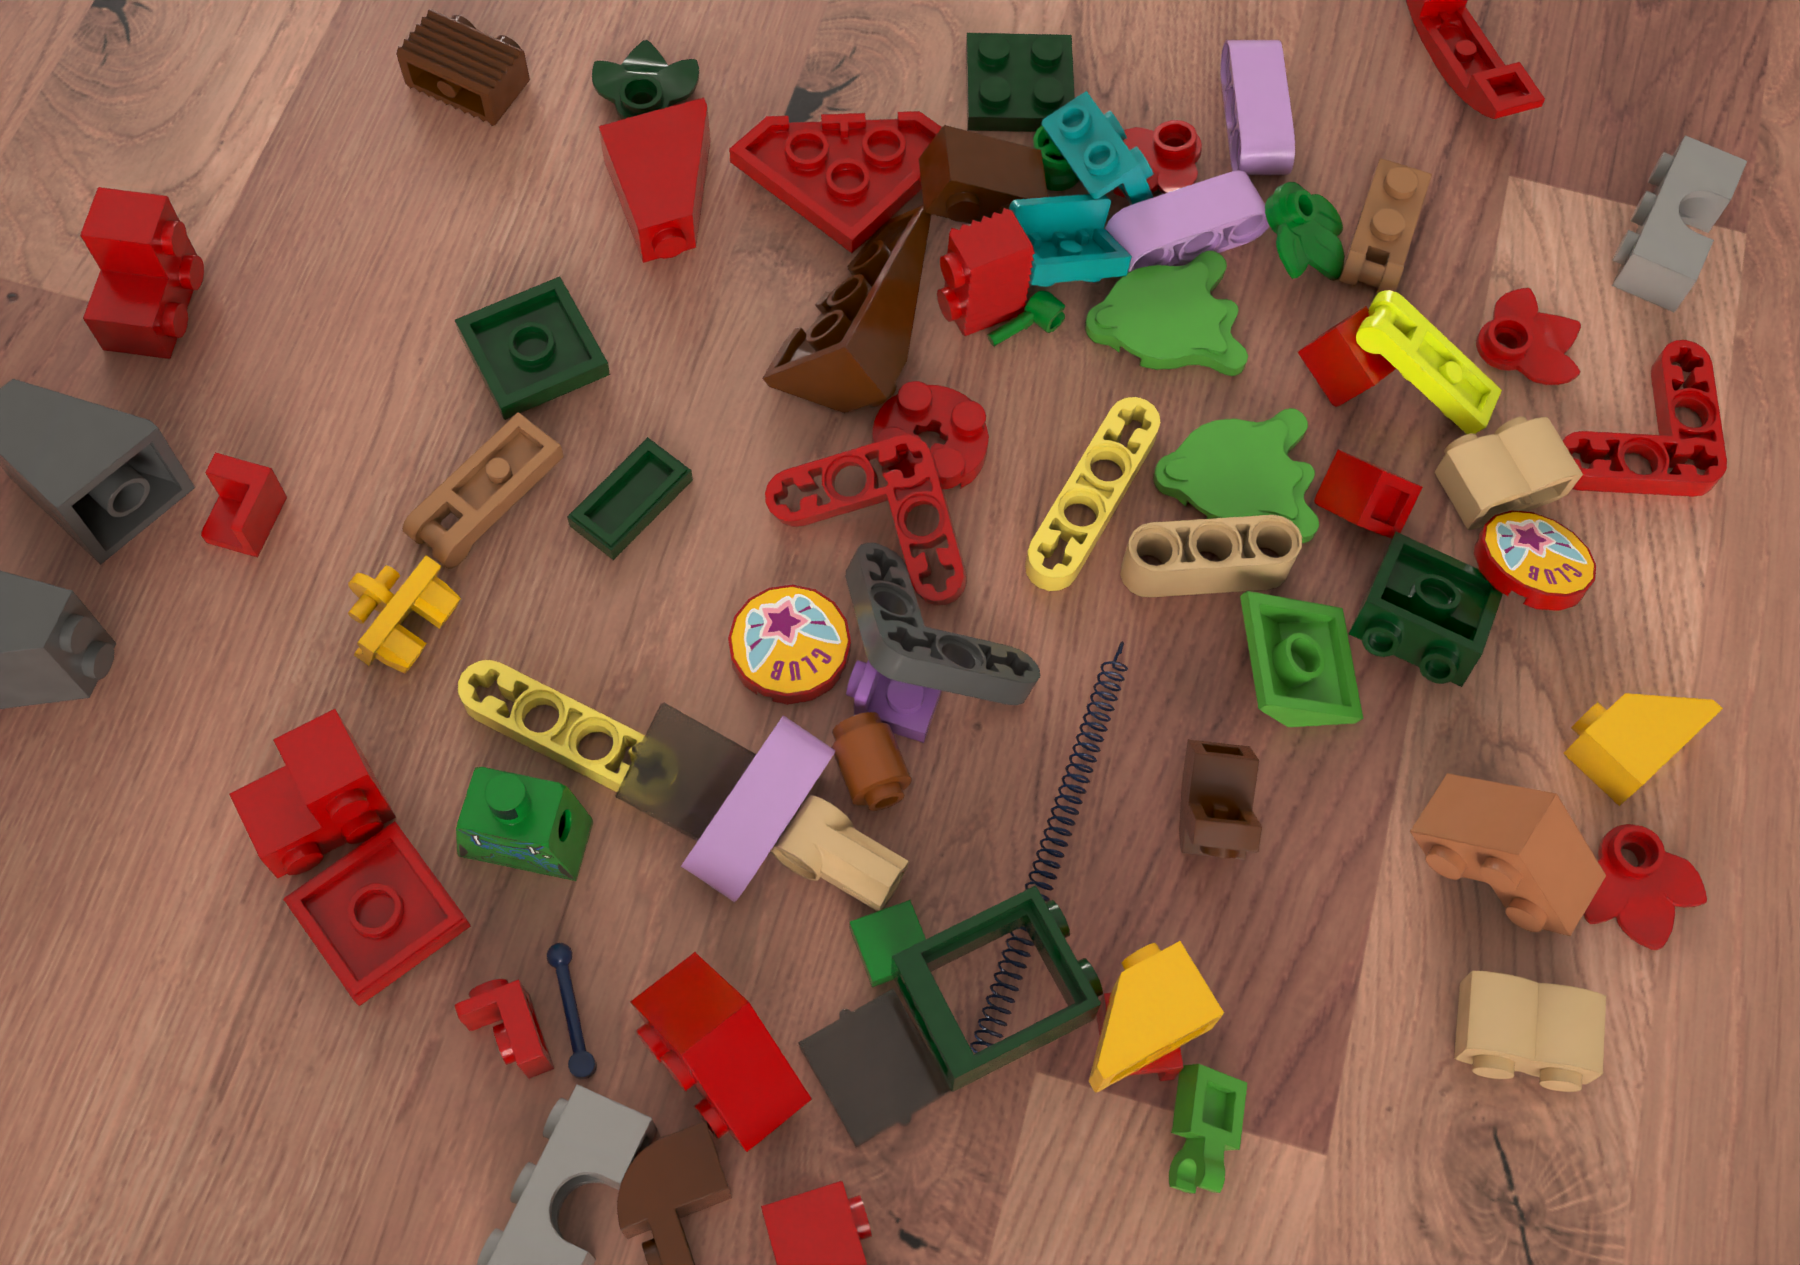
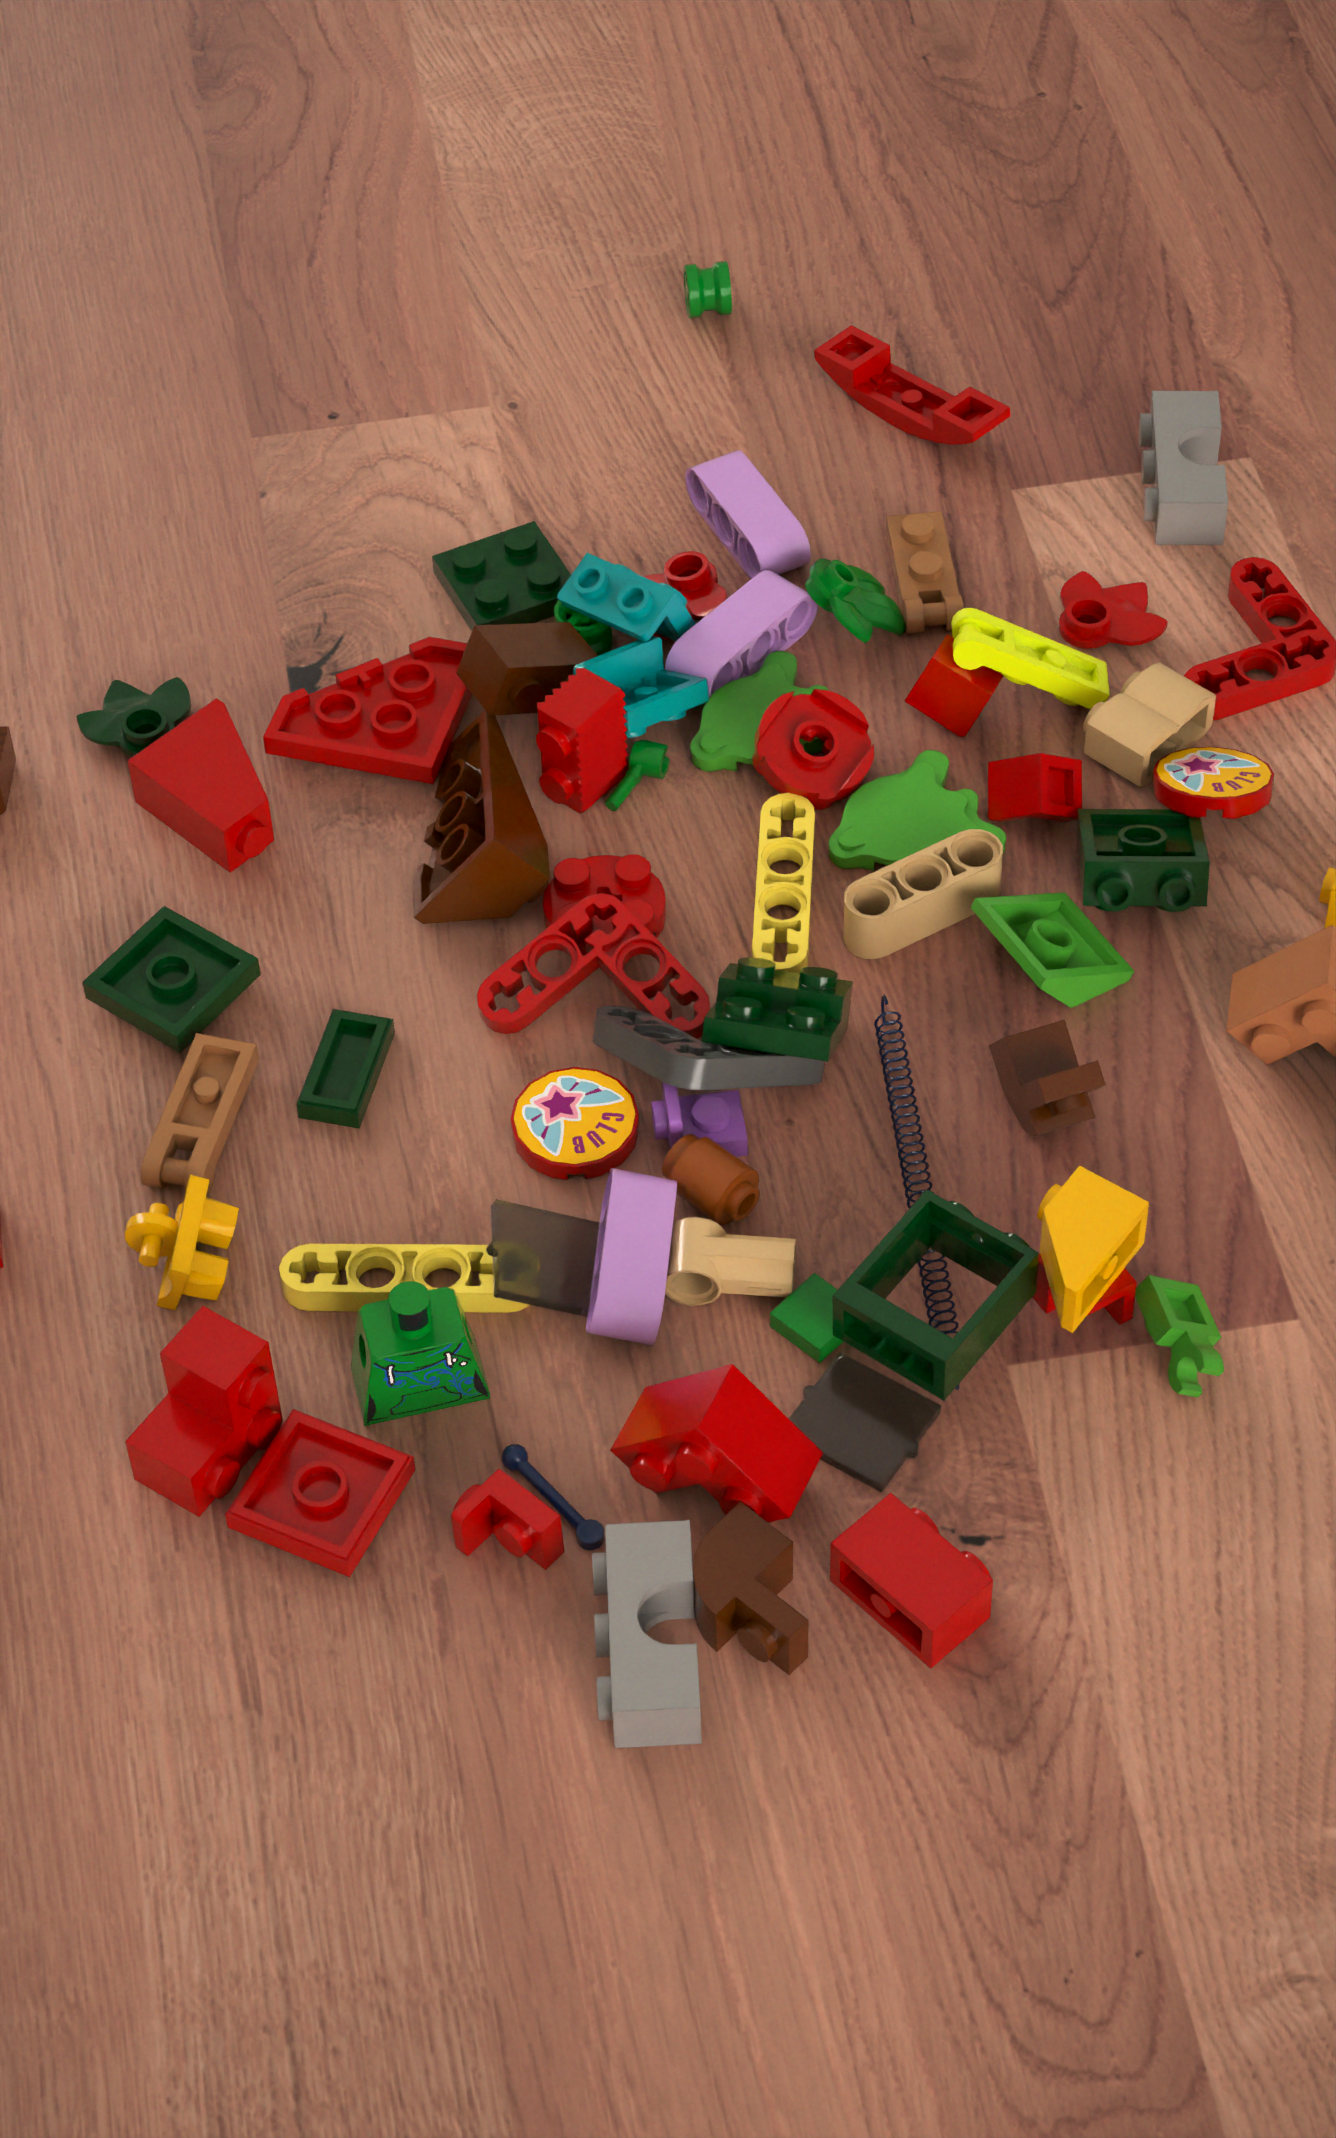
camera: 20 degrees left, 15 degrees down
none -> dark green plate [702,957,853,1062]
none -> red plate [752,689,874,810]

